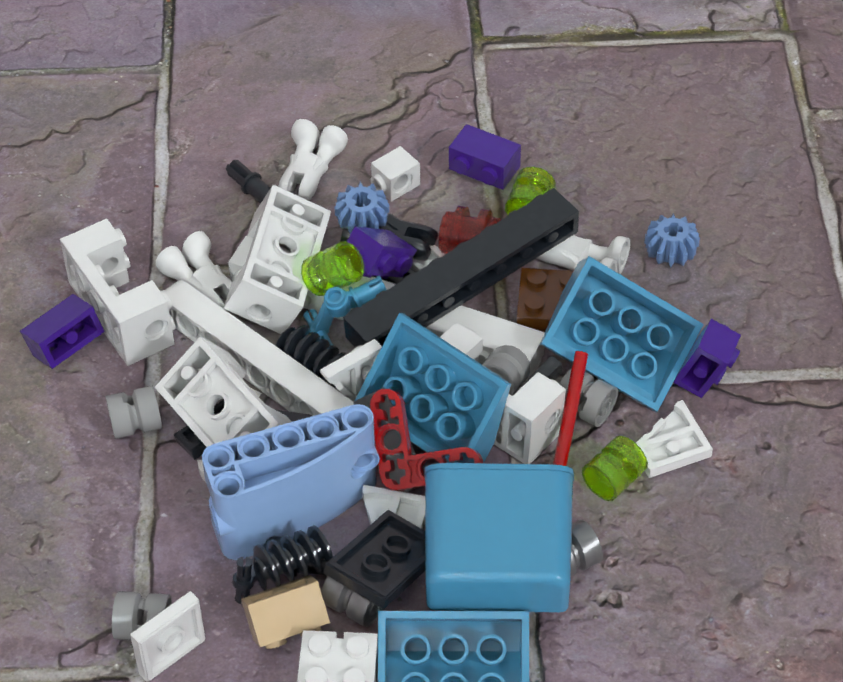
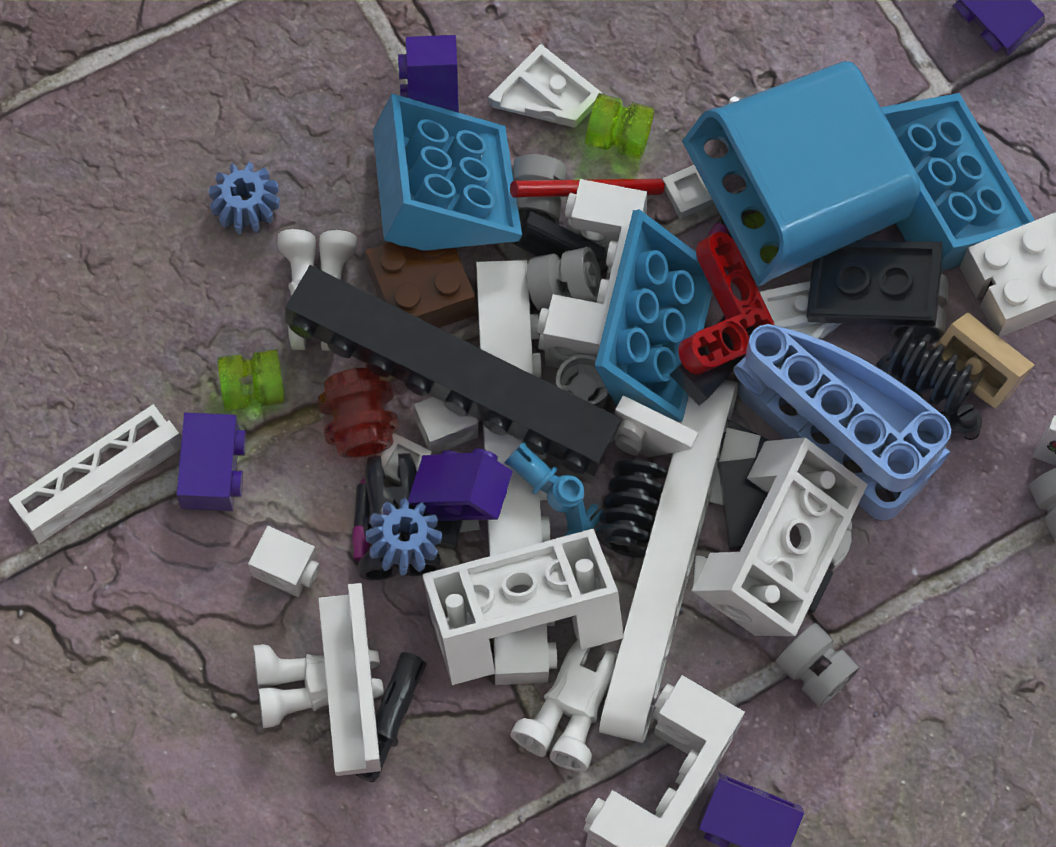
camera: 120 degrees left, 20 degrees up
clear neon green wheel [301,242,364,297] -> none
none -> white fence [9,404,181,544]
none -> white fence [319,583,381,776]

